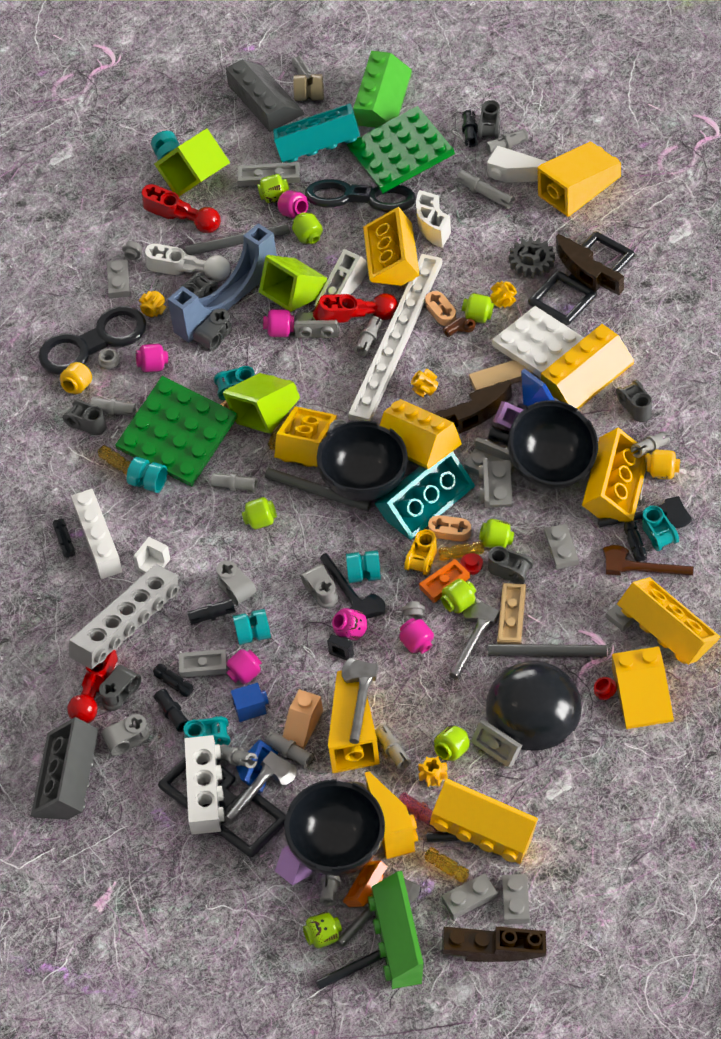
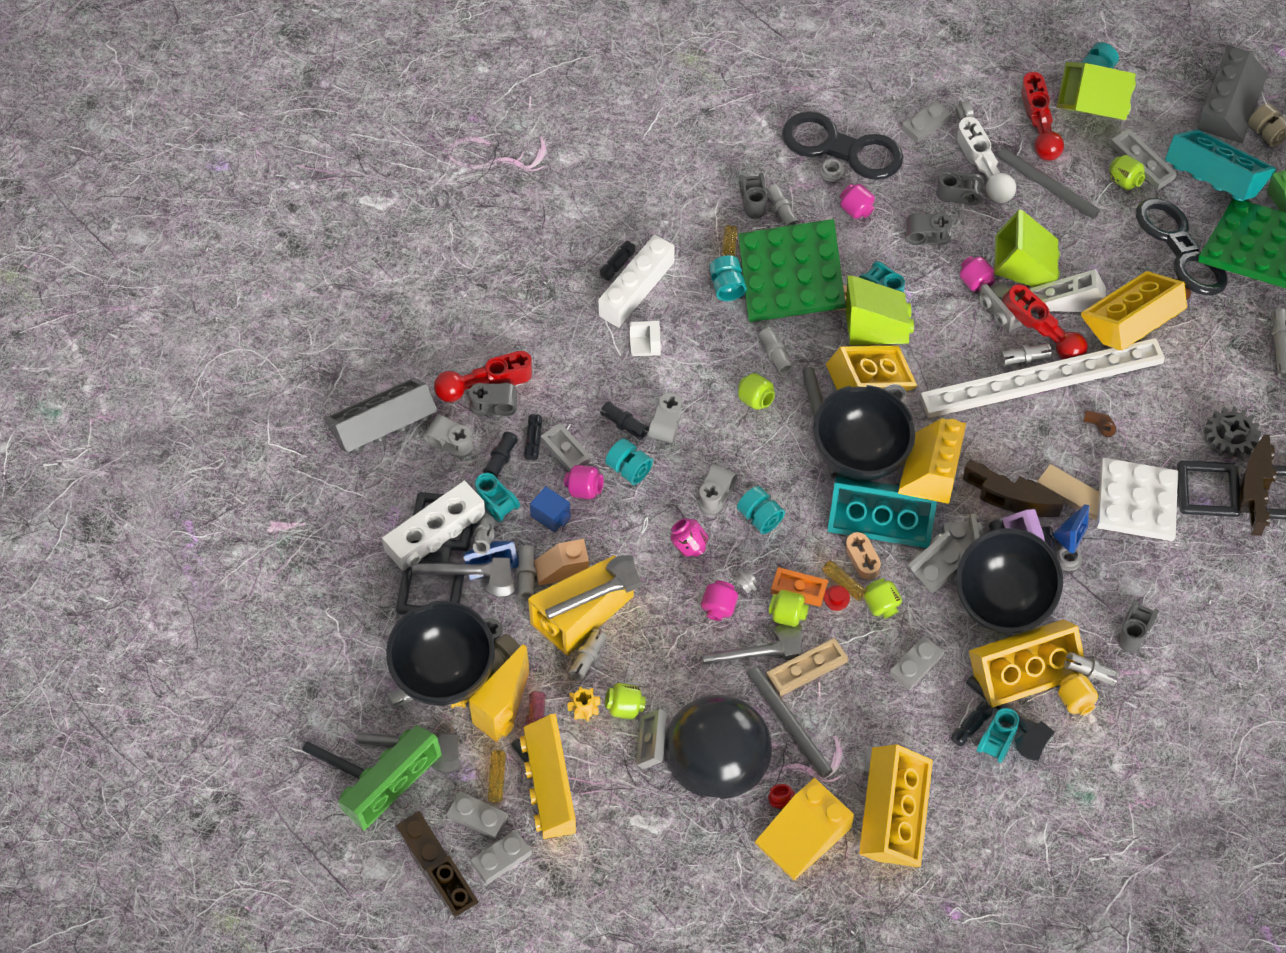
camera: 50 degrees right, 5 degrees up
yellow head [60,362,92,394] -> none
light grey brick [69,564,179,670] -> none
yellow gear [139,291,166,317] -> none
sand blue arch [168,223,277,343] -> none
dark pink head [278,190,309,219] -> none
lime head [292,212,323,244] -> none
lime head [303,911,342,949] -> none
black piece [320,553,386,619] -> none
black plate [327,634,354,661] -> none
orange plate [343,860,388,907] -> none
yellow piece [404,529,437,576] -> none
yellow gear [411,369,438,398] -> none
white brick [416,190,451,248] -> none
light nougat beam [425,291,456,326] -> none
lime head [461,293,494,324] -> none
dark grey piece [488,546,534,584] -> none
yellow gear [490,281,517,308] -> none
slope [541,324,634,409] -> none
reddish brown piece [603,545,694,576] -> none

